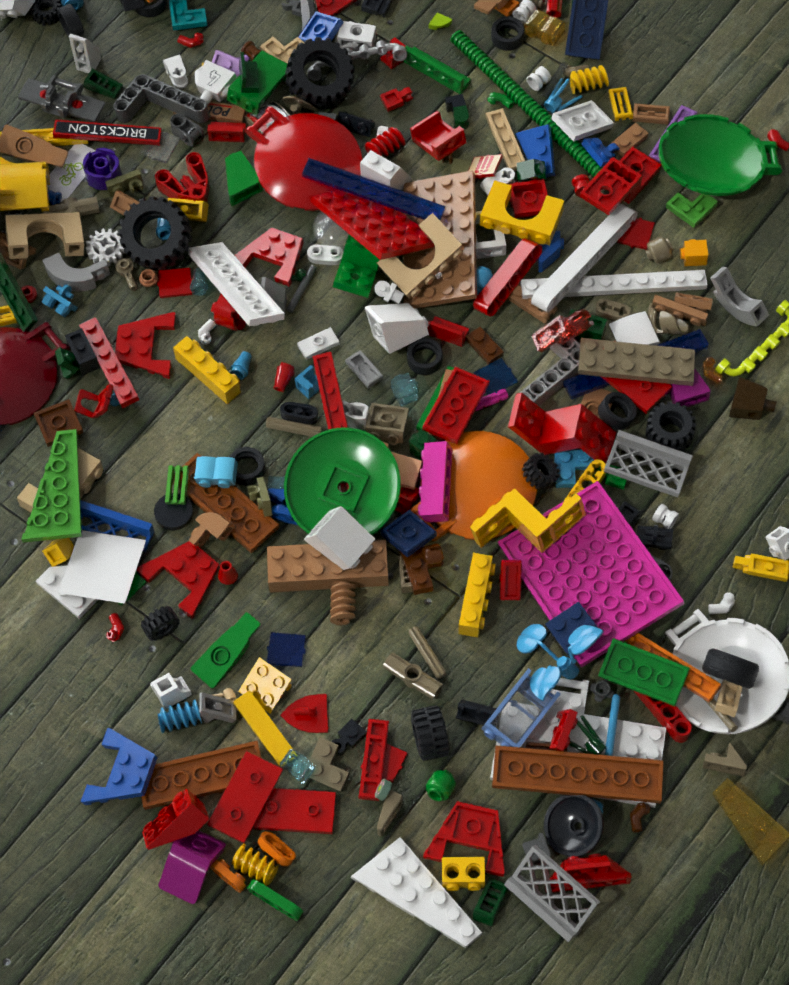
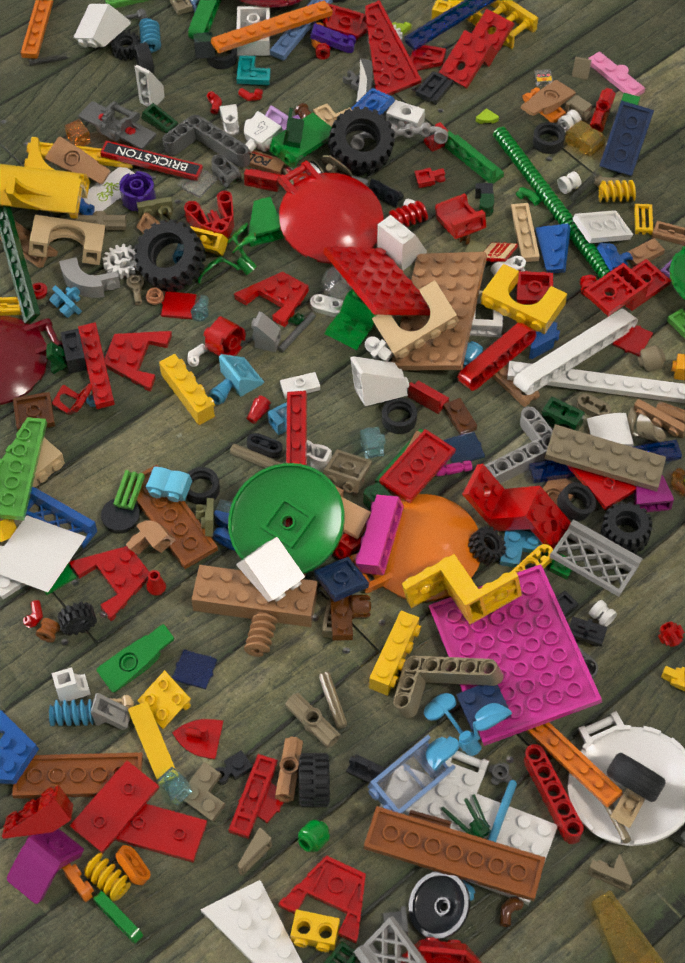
camera: 10 degrees right, 5 degrees down
white plate [188,242,285,326] -> none
clear blue plate [302,158,445,221] -> none
light grey plate [345,350,383,389] -> none
sand green tile [375,779,392,801] -> none
red tile [500,560,522,600] -> none
brick [516,159,546,182] -> none
clear red plate [532,309,594,352] -> none
dark azure plant [544,78,583,113] -> none
red wing [550,709,578,751] -> none
green tile [598,638,690,707] -> none
white arm [708,593,735,614] -> none
none -> dark orange wheel [36,618,61,643]
none -> clear orange brick [64,119,91,146]
none -> green plant [198,223,257,284]
none -> red arm [207,91,222,115]
none -> medium azure slope [219,354,264,397]
none -> medium nougat piece [275,737,303,803]
none -> dark tan beam [393,656,504,718]
none -> red gear [658,621,685,647]

